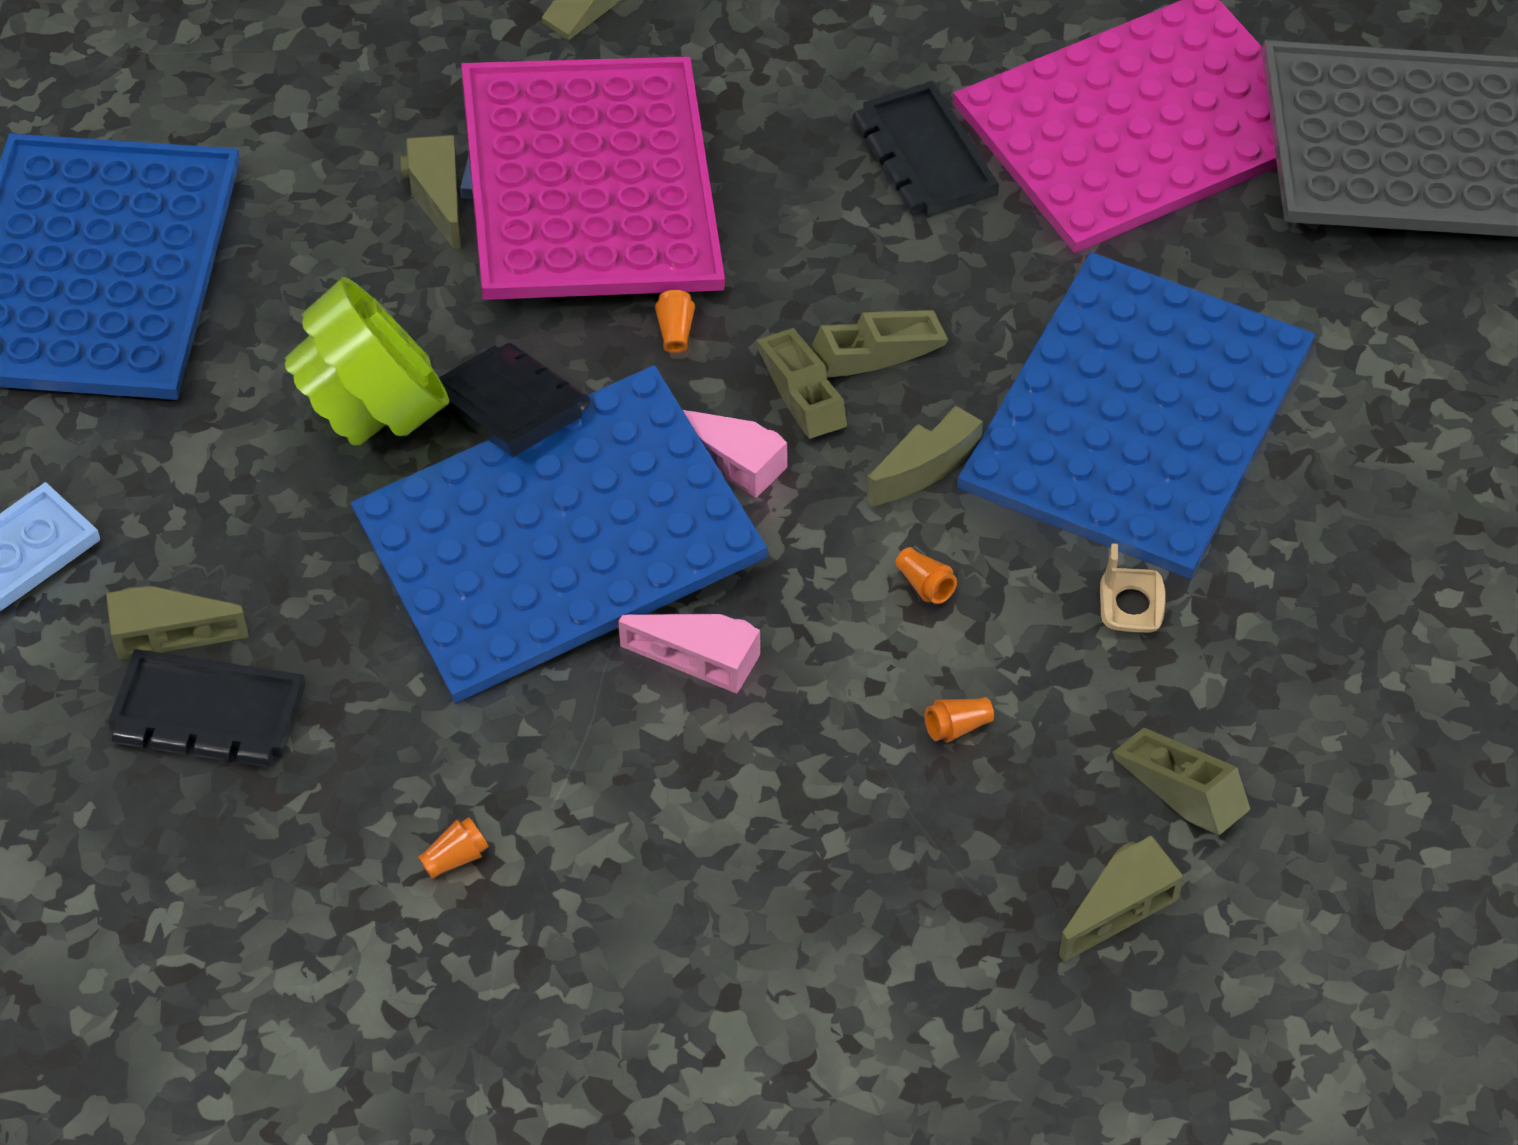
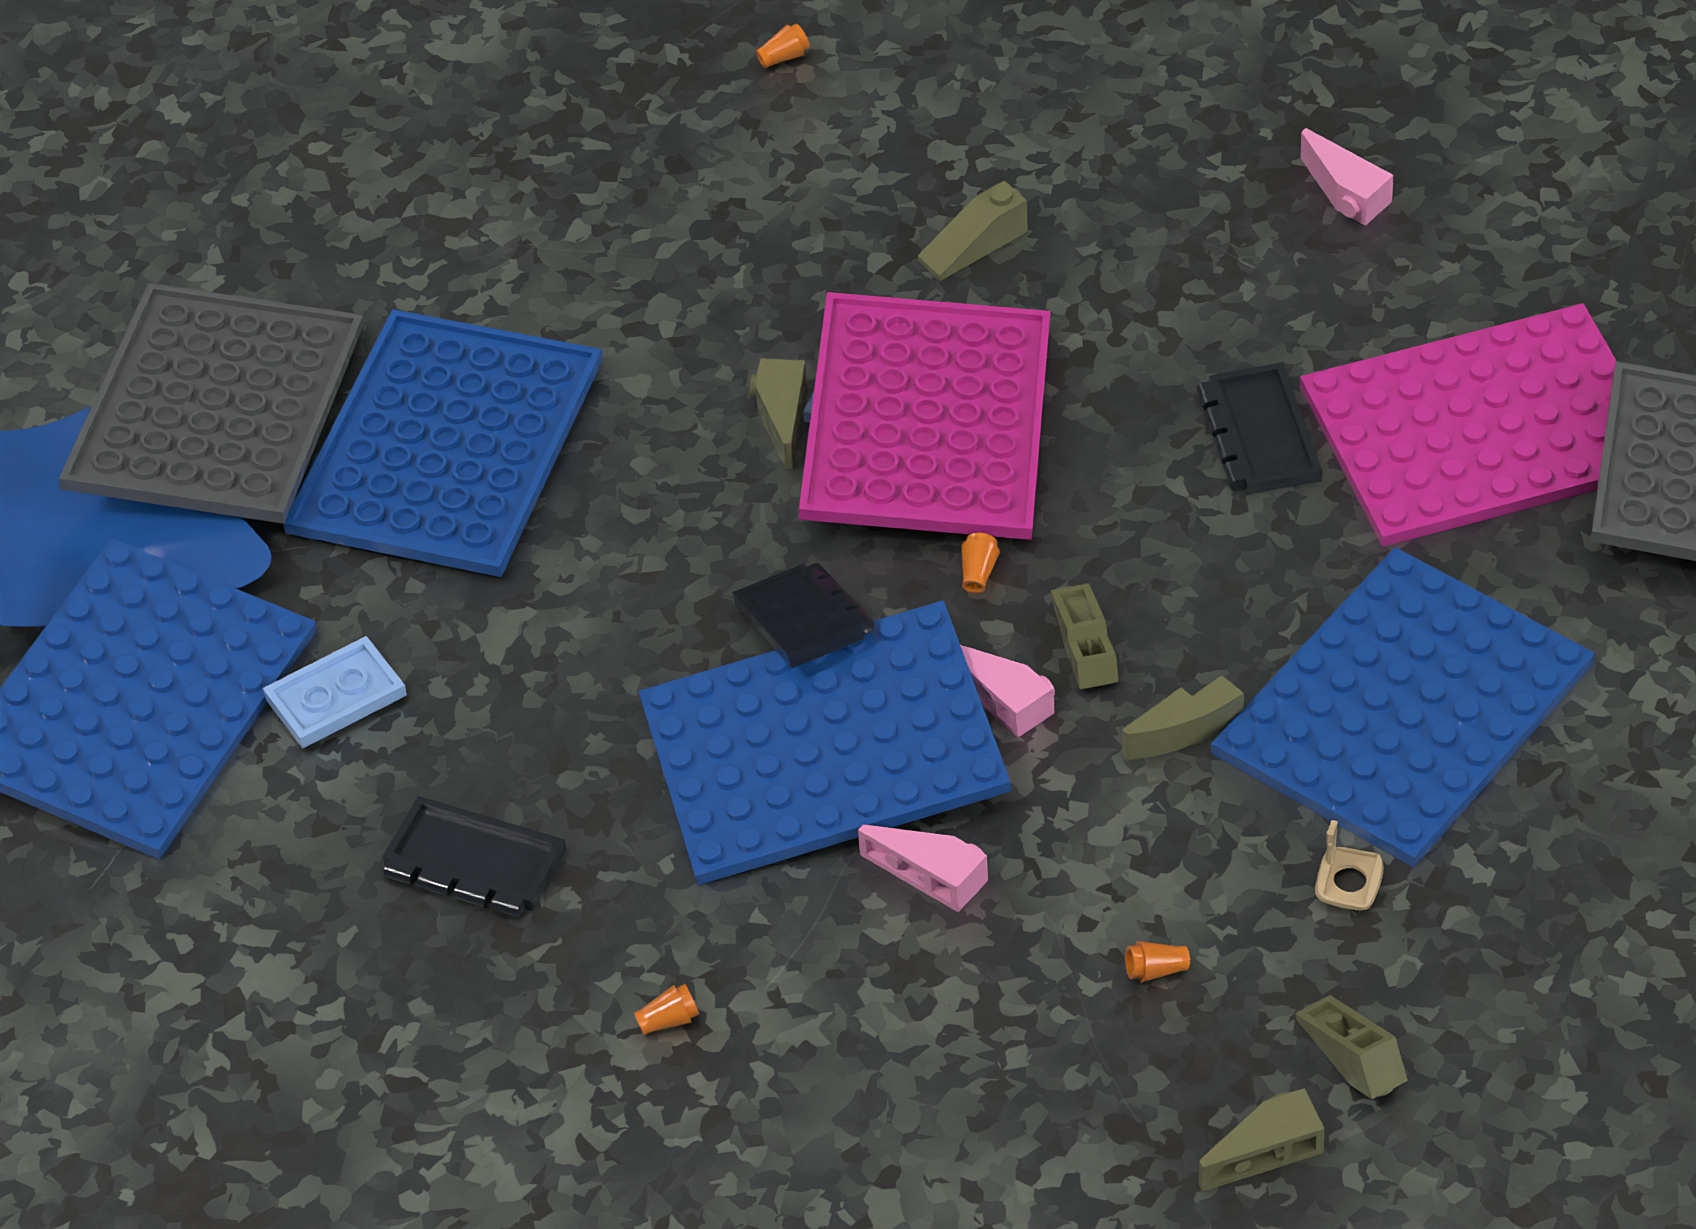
camera: 15 degrees right, 5 degrees down
olive slope [106,586,249,660] -> none
lime piece [284,277,449,446] -> none
olive slope [811,310,948,377] -> none
orange cone [895,547,957,604] -> none

